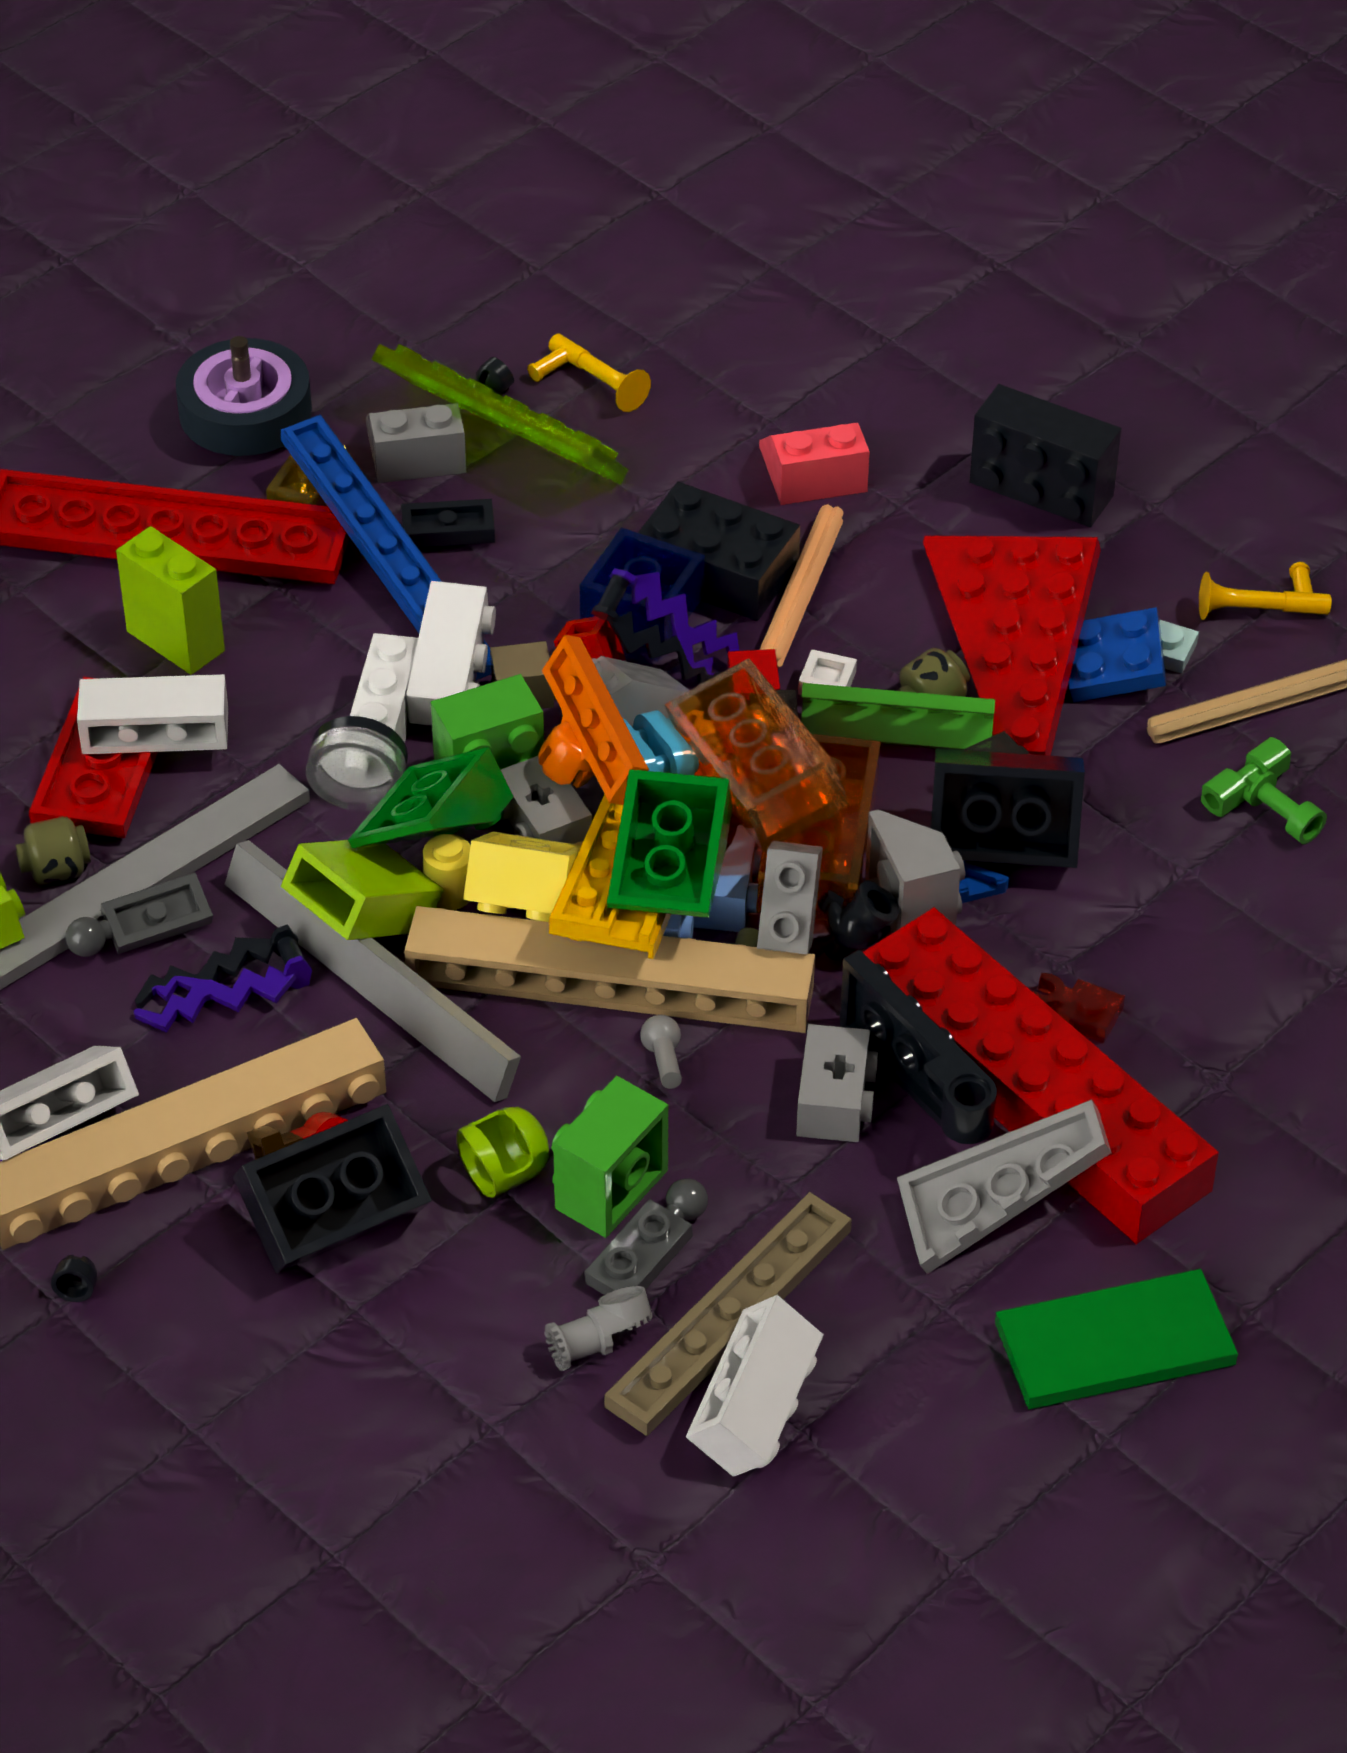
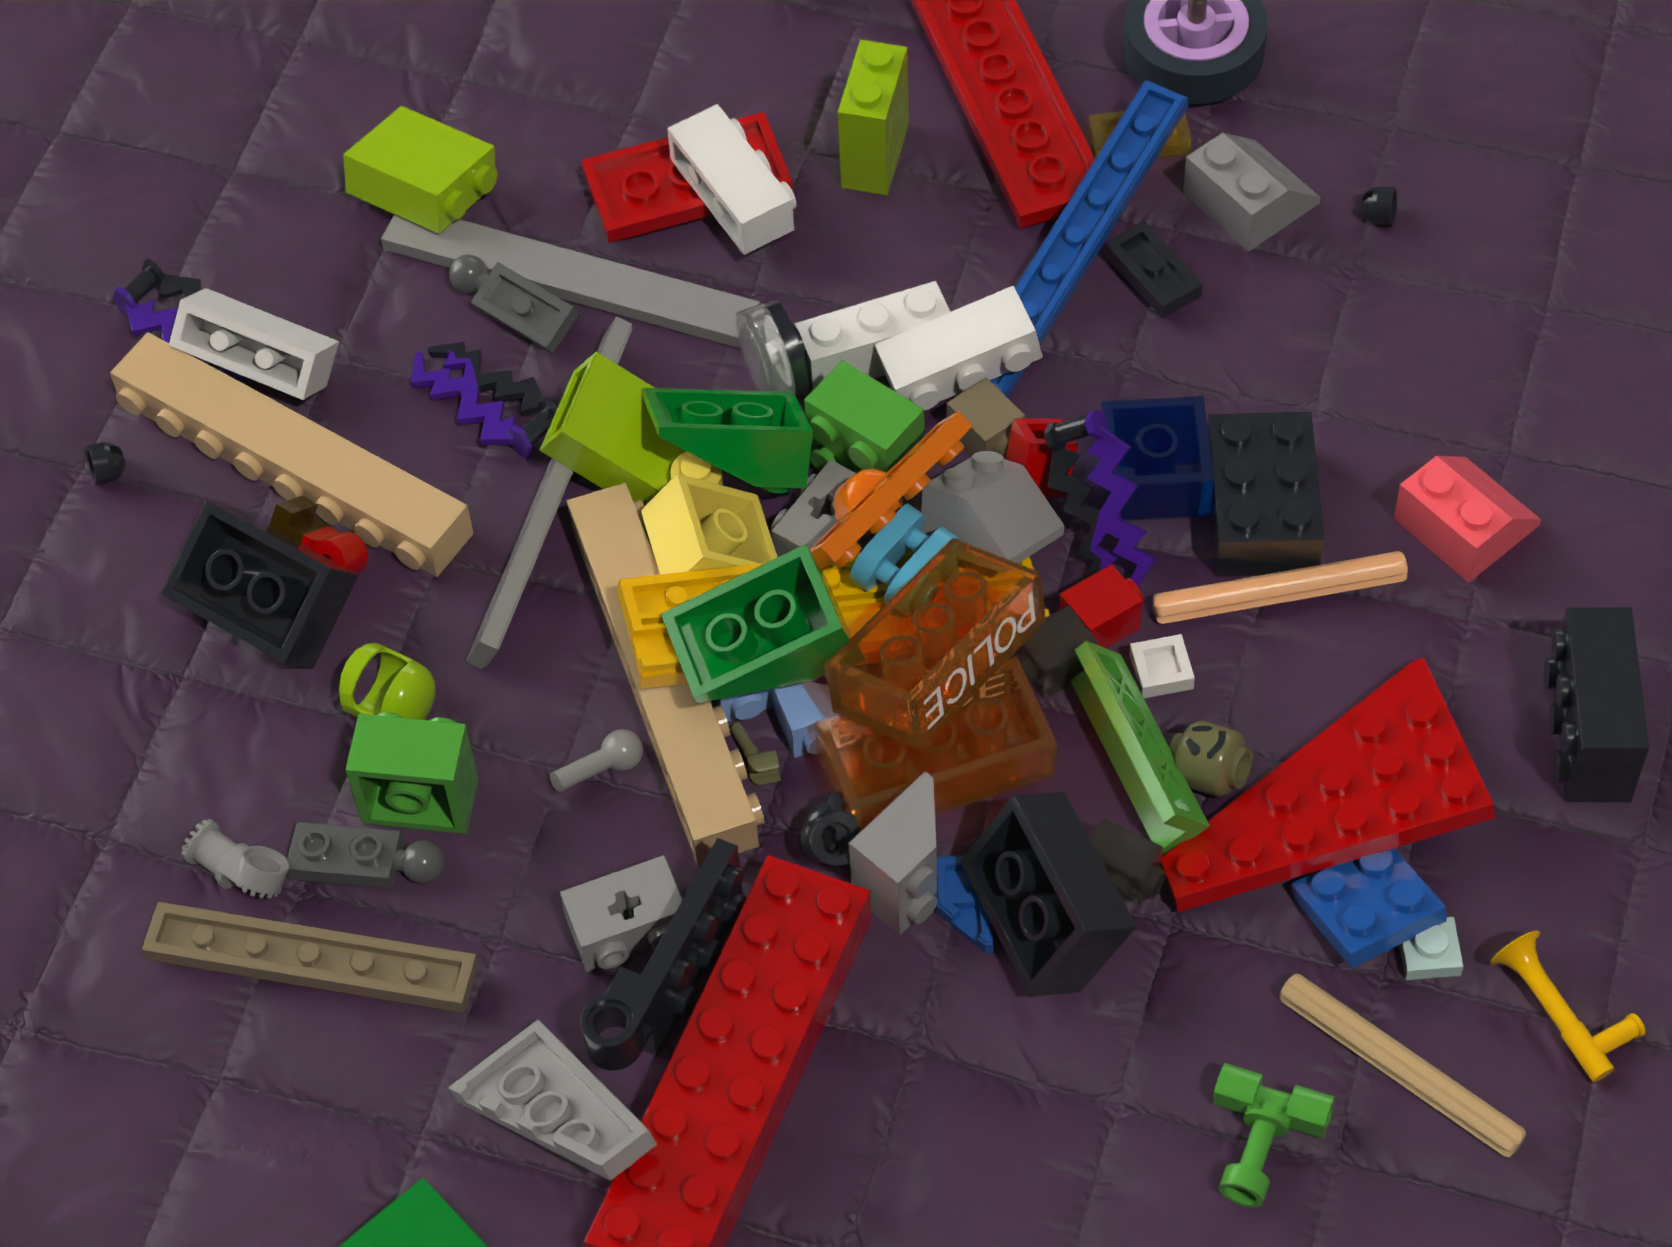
camera: 65 degrees right, 10 degrees up
olive head [15,817,91,886] -> none
clear neon green plate [371,344,629,485] -> none
yellow piece [527,333,651,412] -> none
white brick [686,1295,824,1477] -> none
light grey brick [757,841,823,955] -> none
clear red plate [1032,973,1125,1044] -> none

